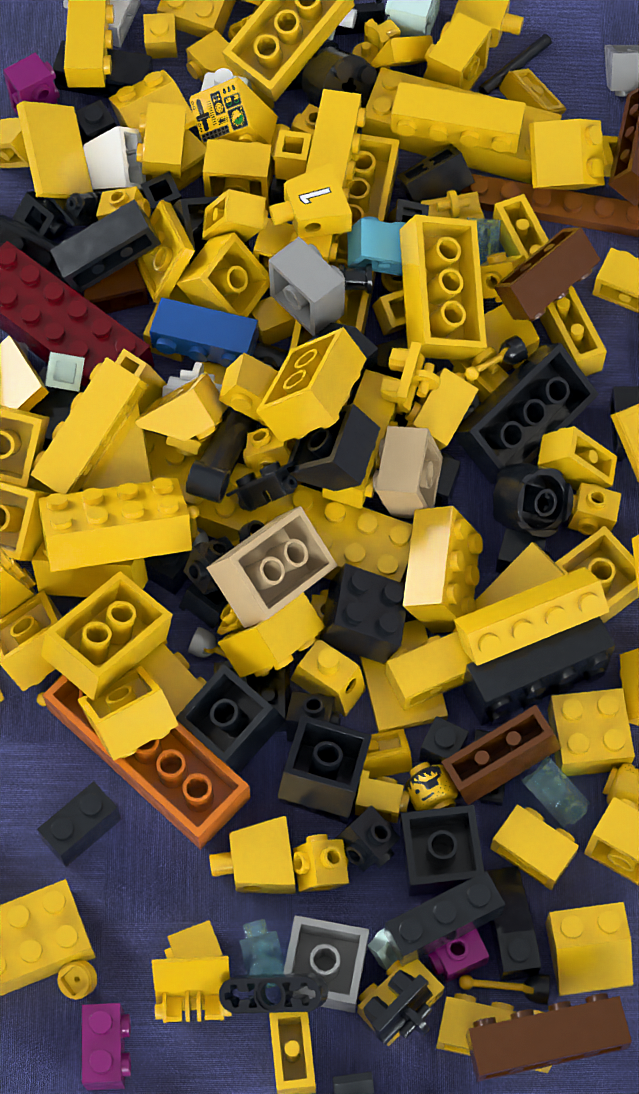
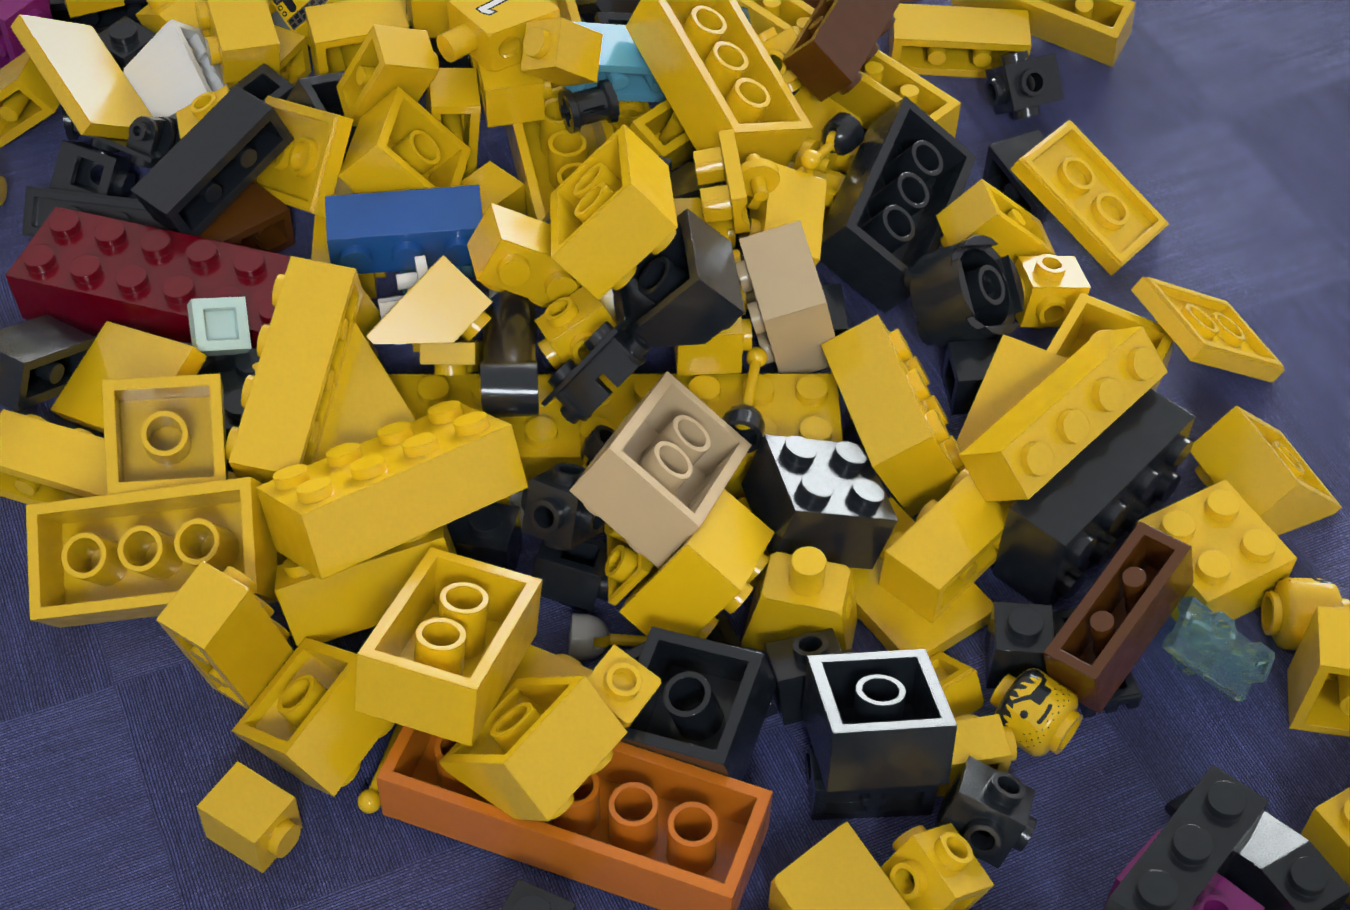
camera: 25 degrees left, 15 degrees down
light grey brick [269,237,345,337] -> none
black brick [399,805,484,896] -> none
yellow brick [490,804,579,890] -> none
none -> yellow brick [520,17,603,87]
none -> yellow bracket [587,645,661,727]
none -> hinge [722,347,768,453]

